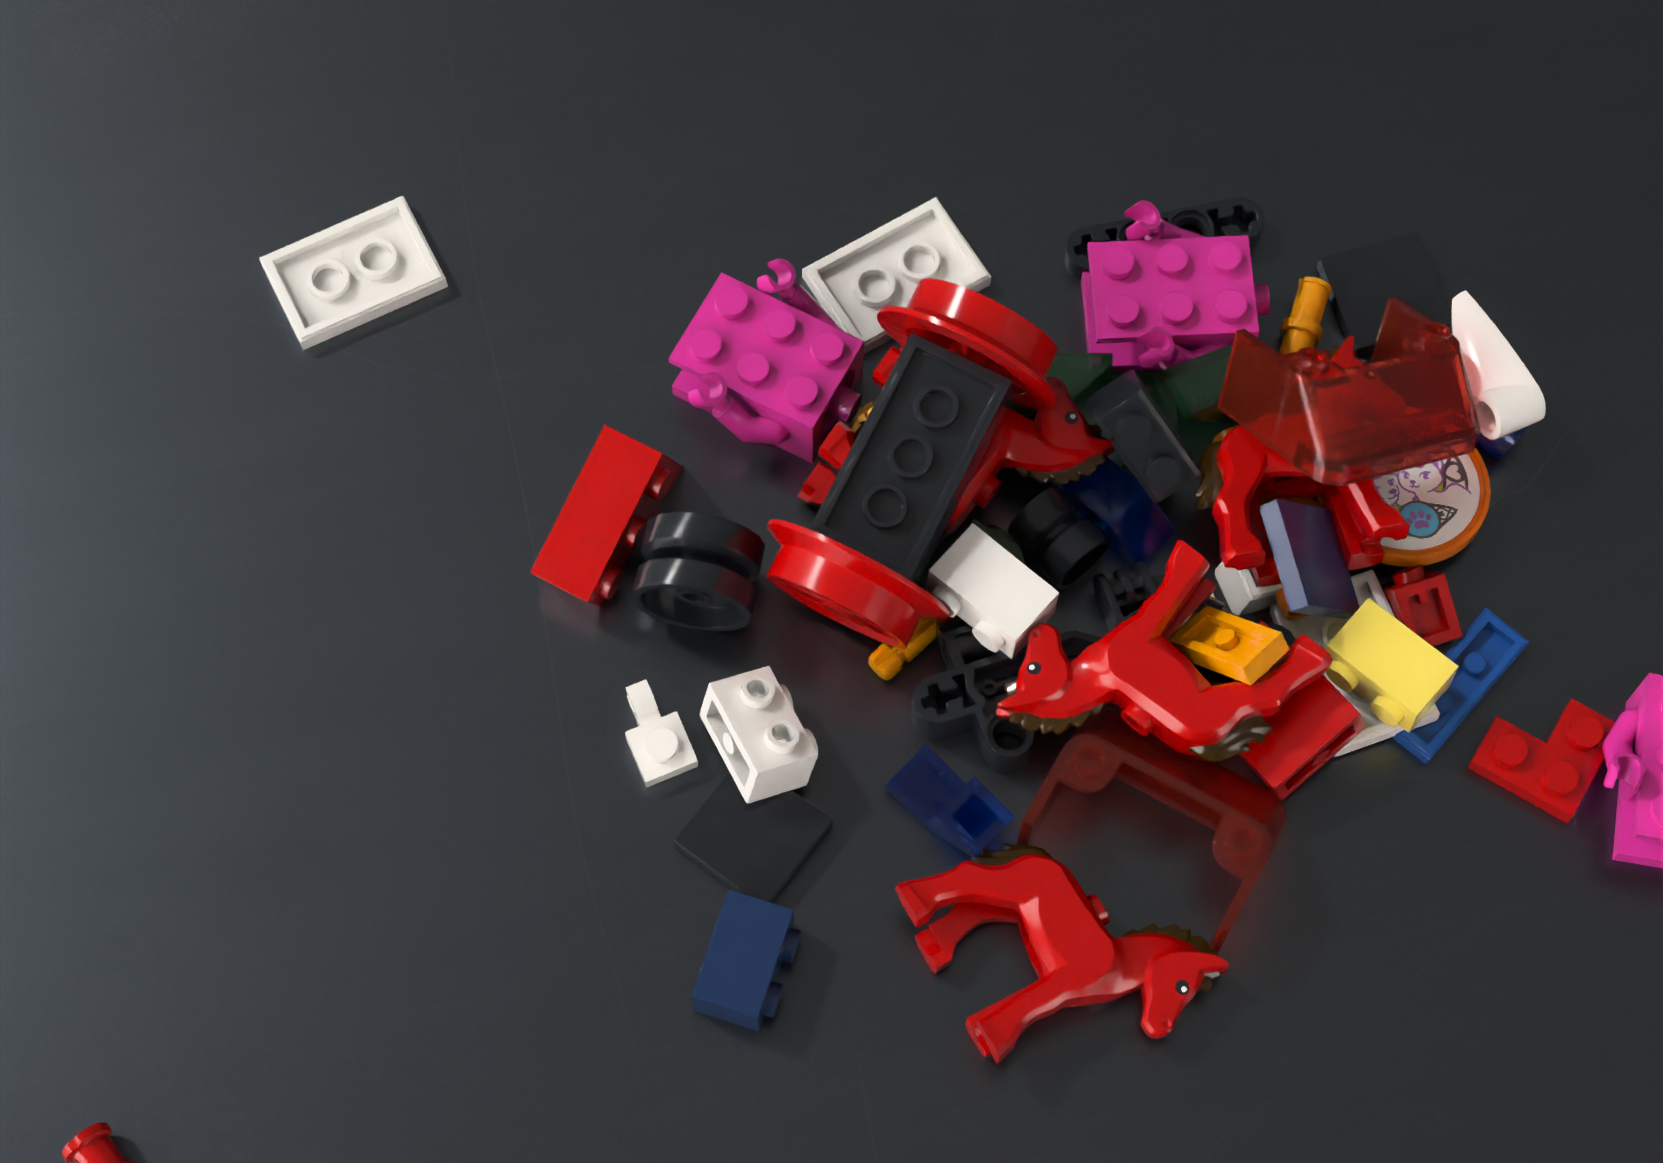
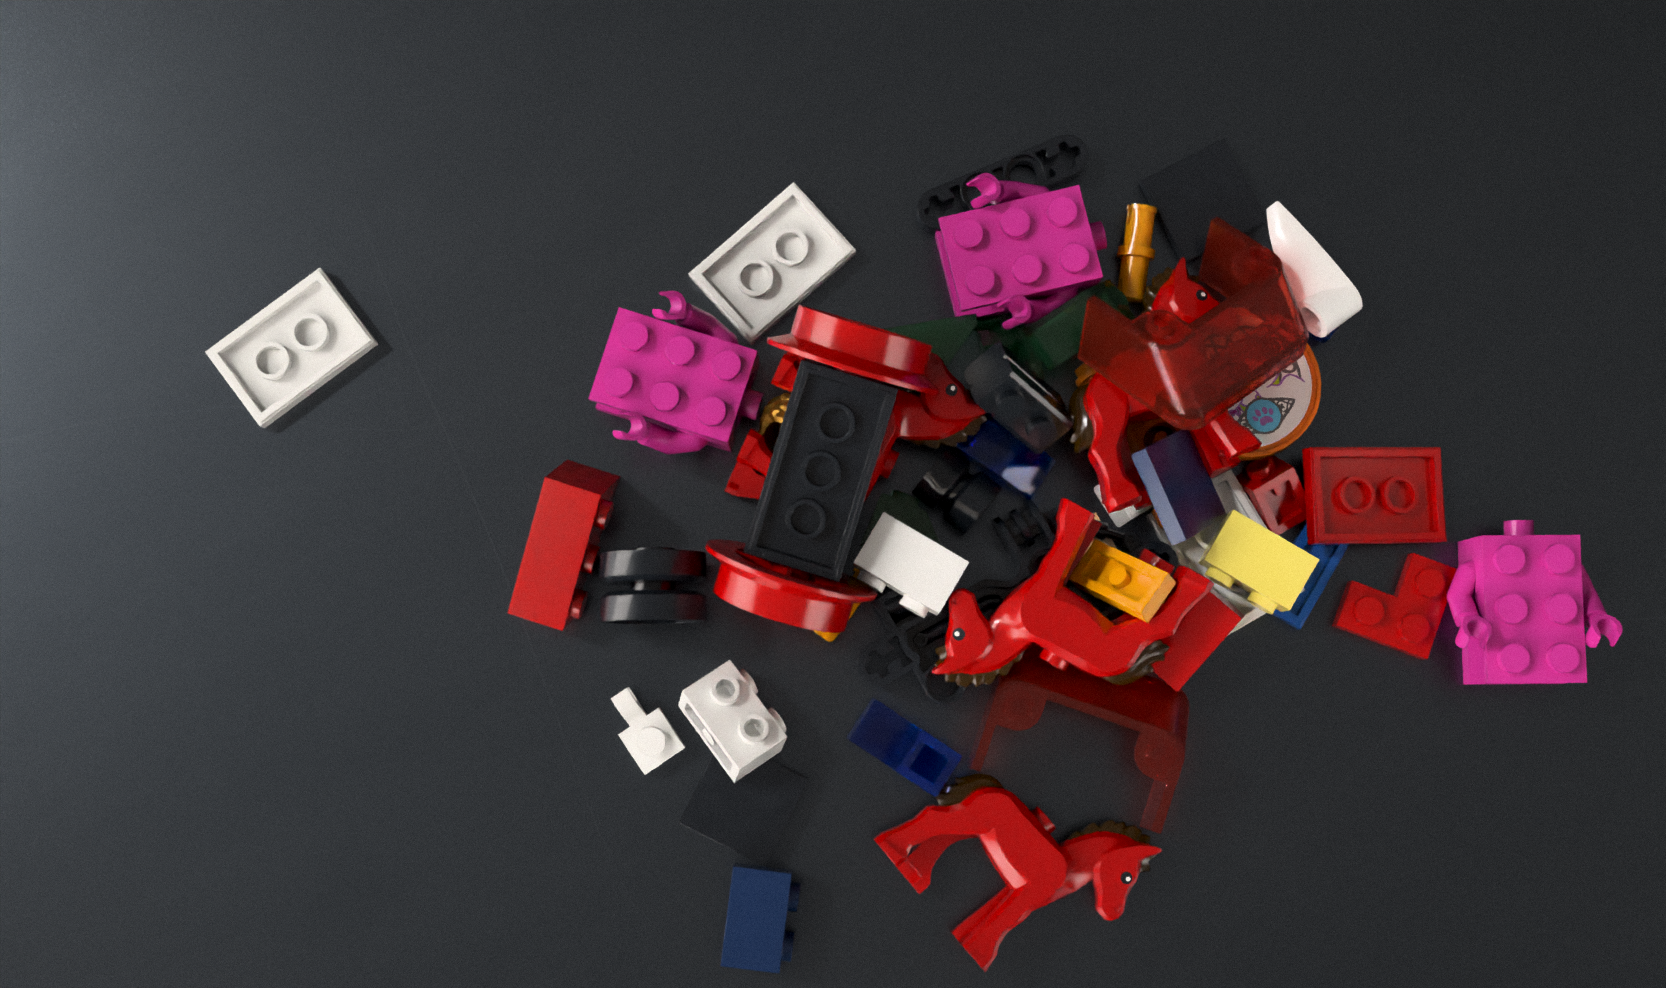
camera: 10 degrees left, 15 degrees up
none -> red tile [1302,447,1447,545]

